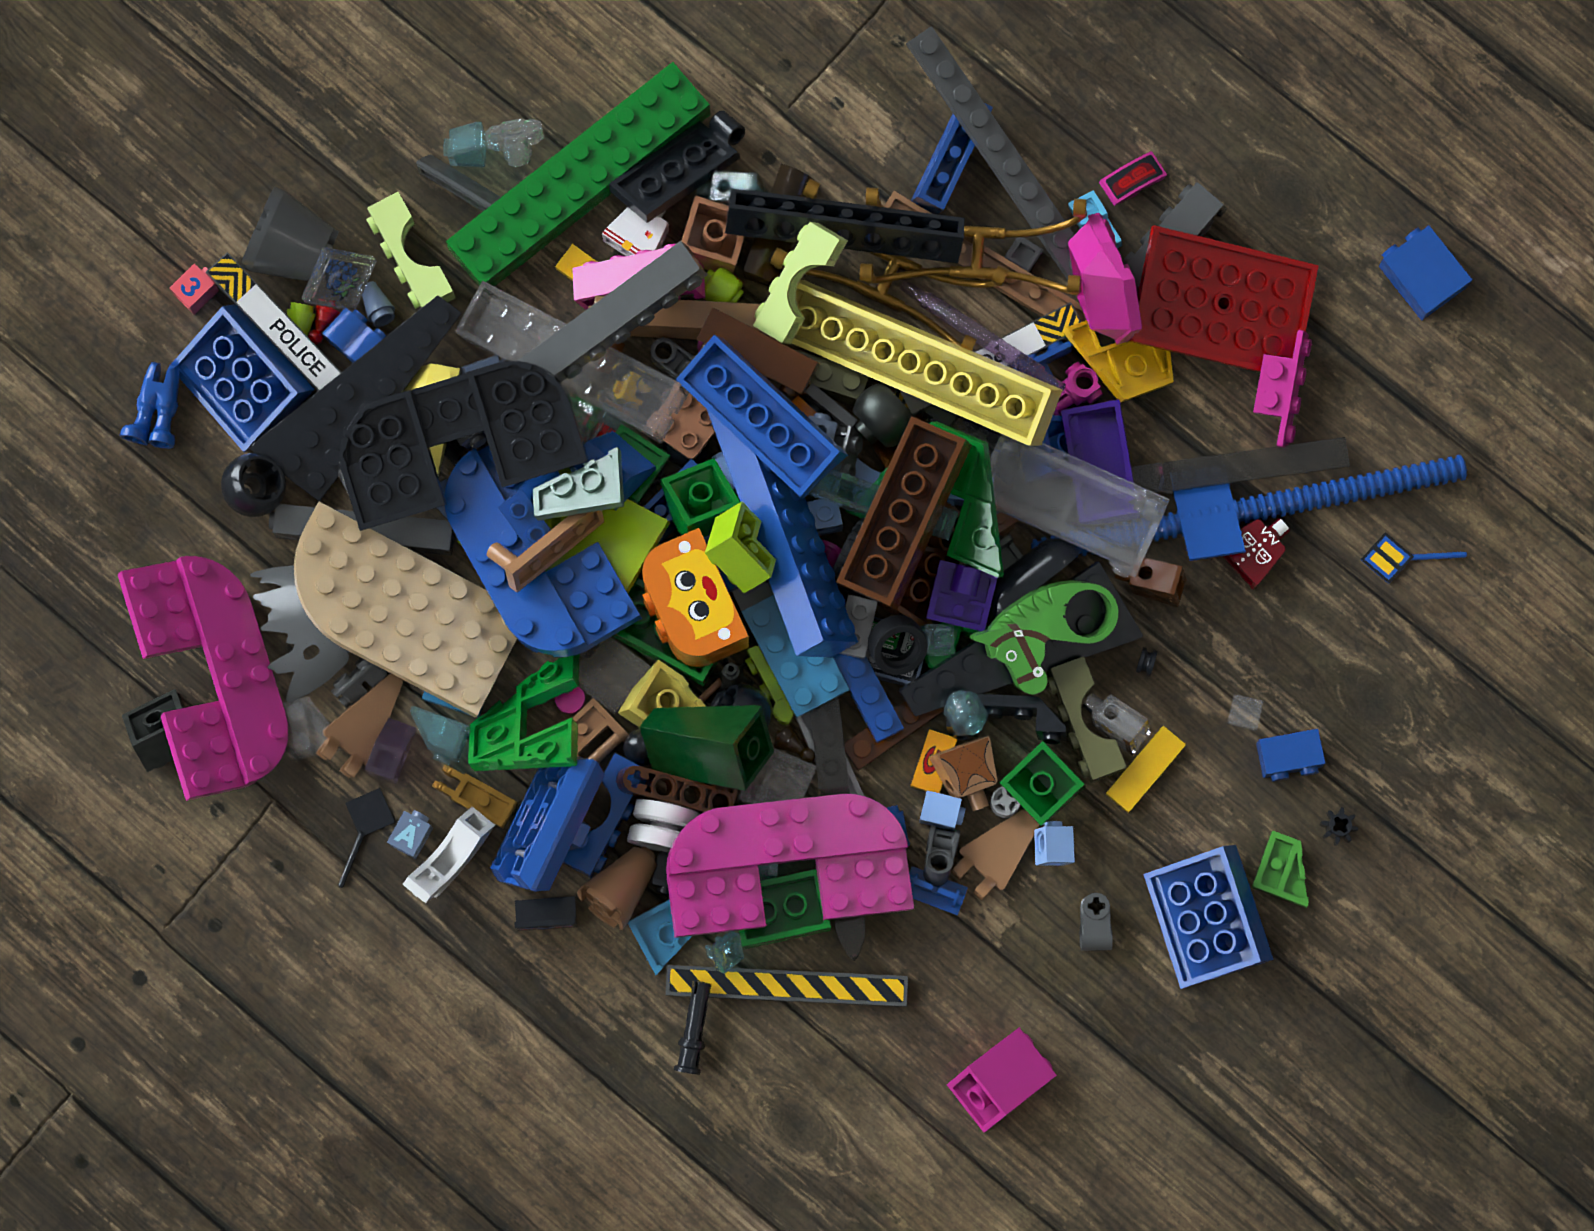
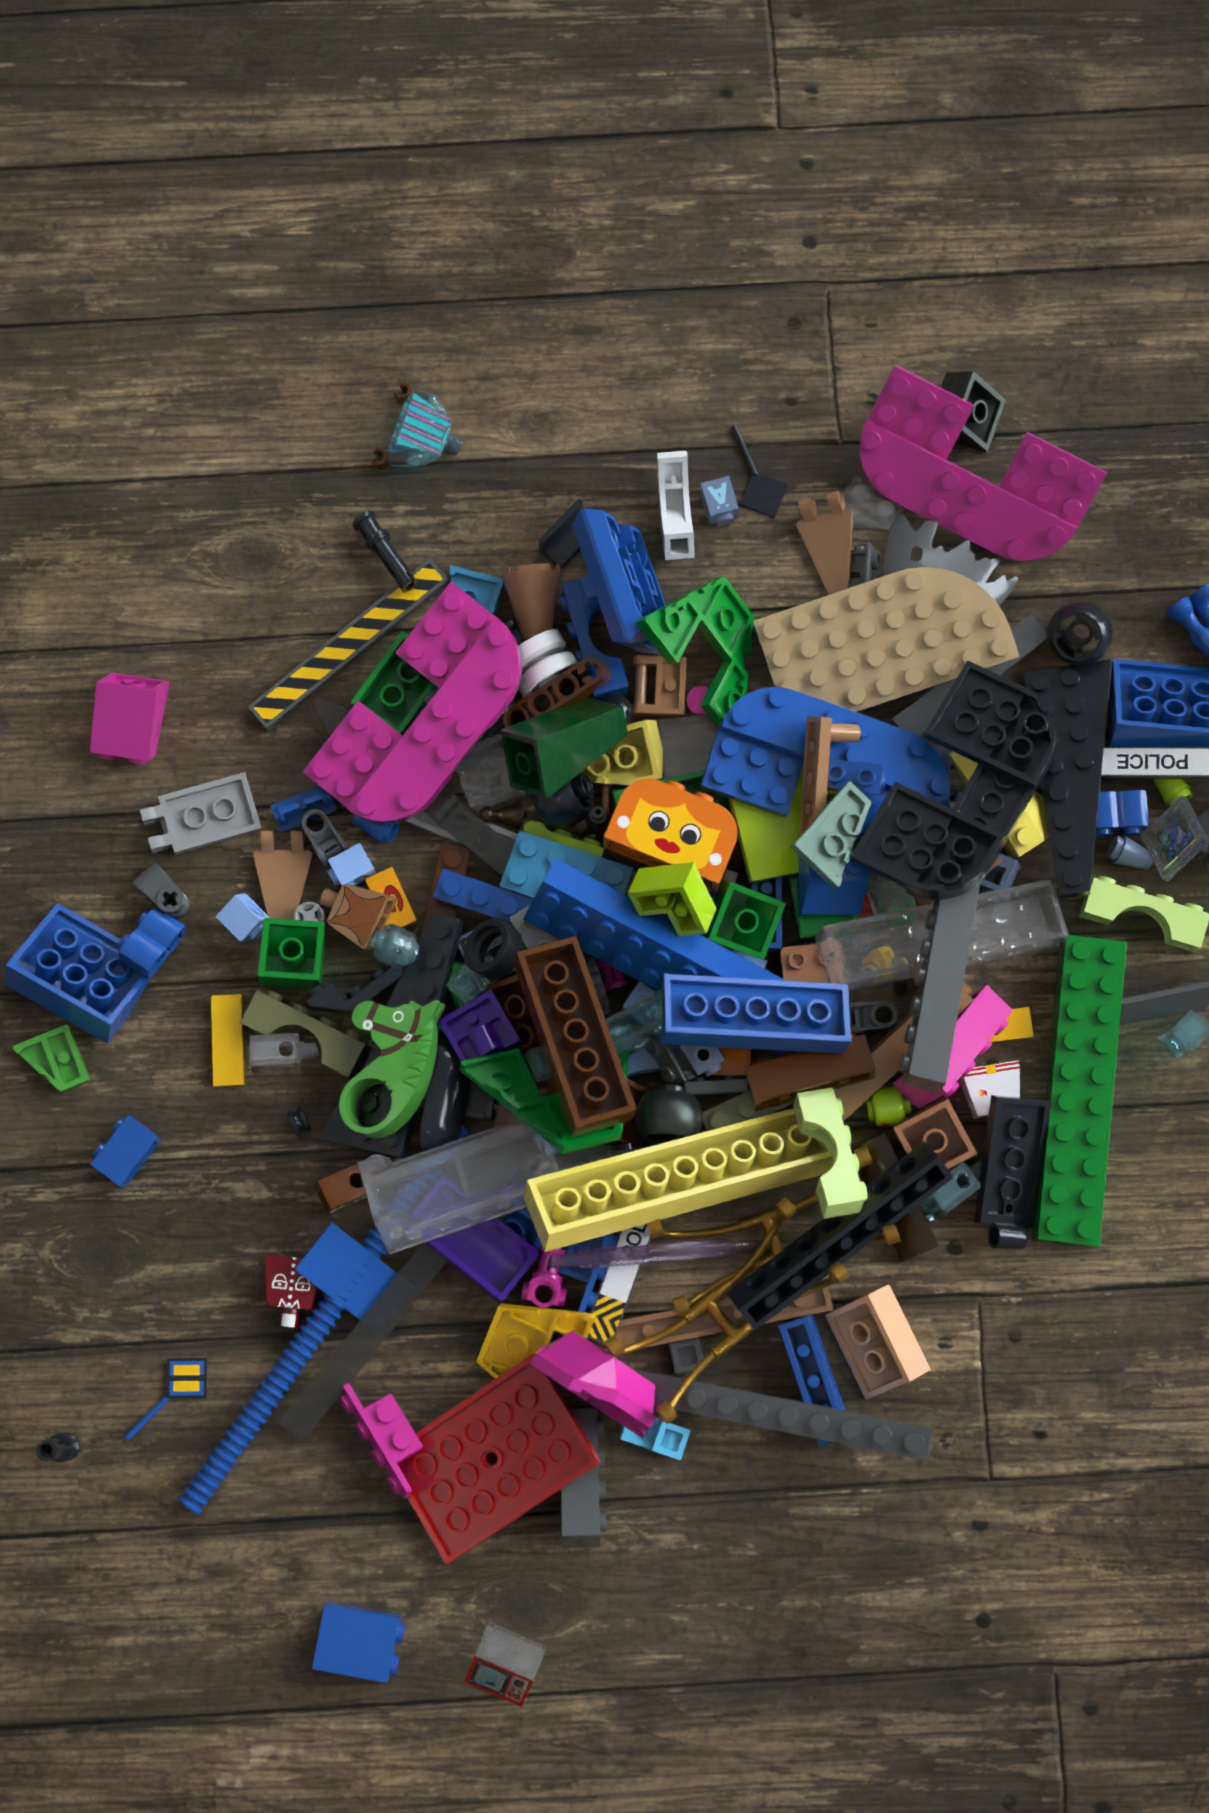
camera: 135 degrees right, 0 degrees up
red piece [307,300,340,345] -> none
clear purple slope [365,718,417,784] -> none
clear light blue slope [410,706,470,765] -> none
pearl gold hinge [432,764,518,829] -> none
clear plant [485,119,544,167] -> none
clear light blue tile [705,931,744,974] -> none
slope [1099,151,1167,206] -> none
clear tile [1227,694,1263,731] -> none
black gear [1320,807,1358,846] -> none
none -> black pin [36,1433,80,1462]
none -> blue brick [118,906,185,979]
none -> light grey tile [140,772,262,855]
none -> clear light blue torso [372,382,462,470]
none -> clear slope [464,1622,547,1707]
none -> light nougat slope [825,1284,931,1400]

